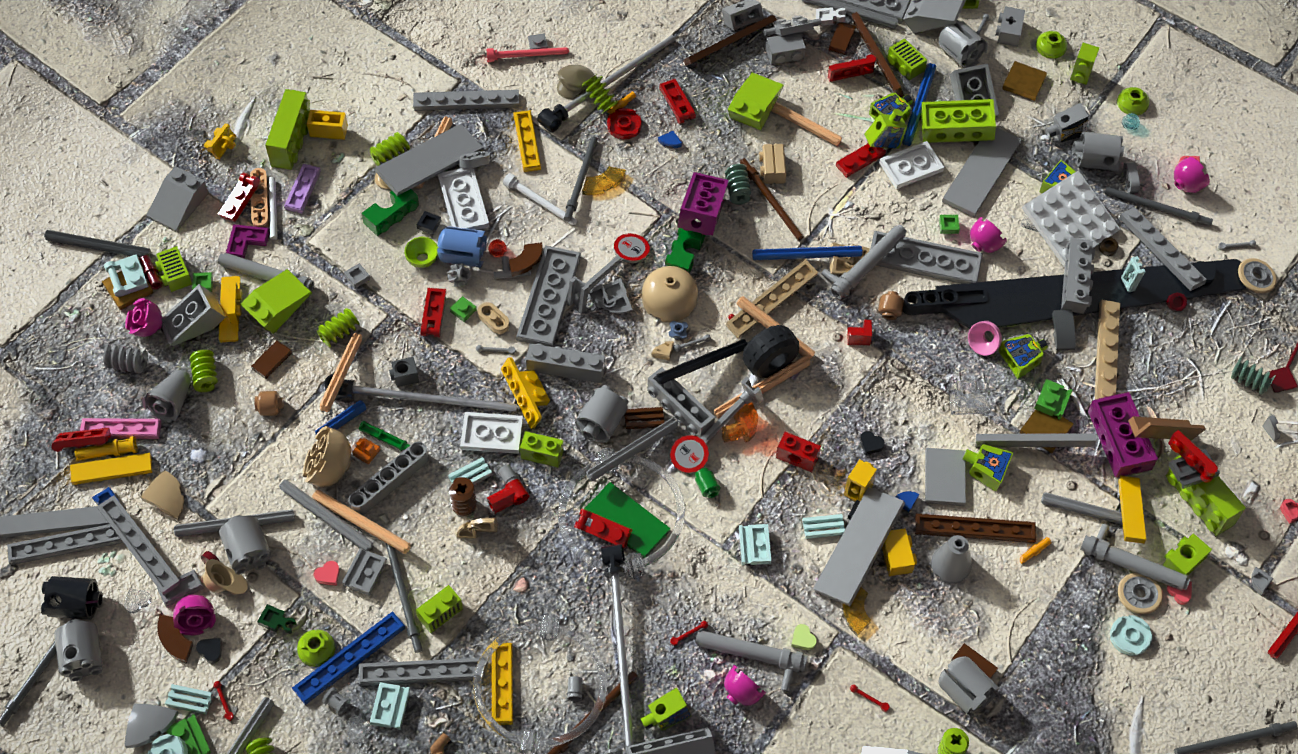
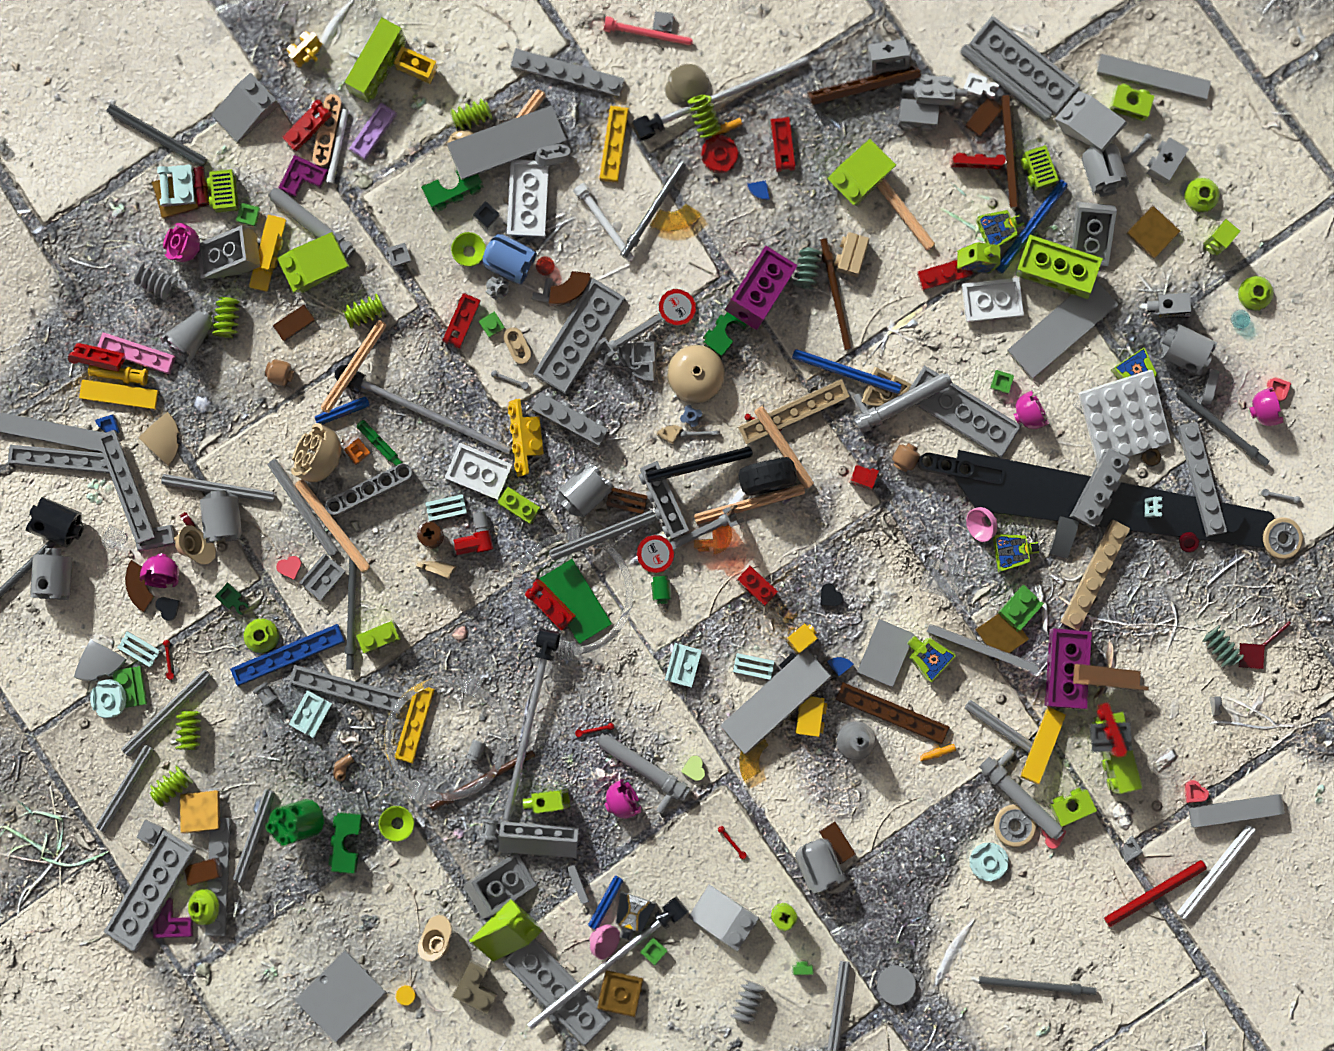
camera: 15 degrees right, 25 degrees up
dark grey brick [389,357,419,387] -> none

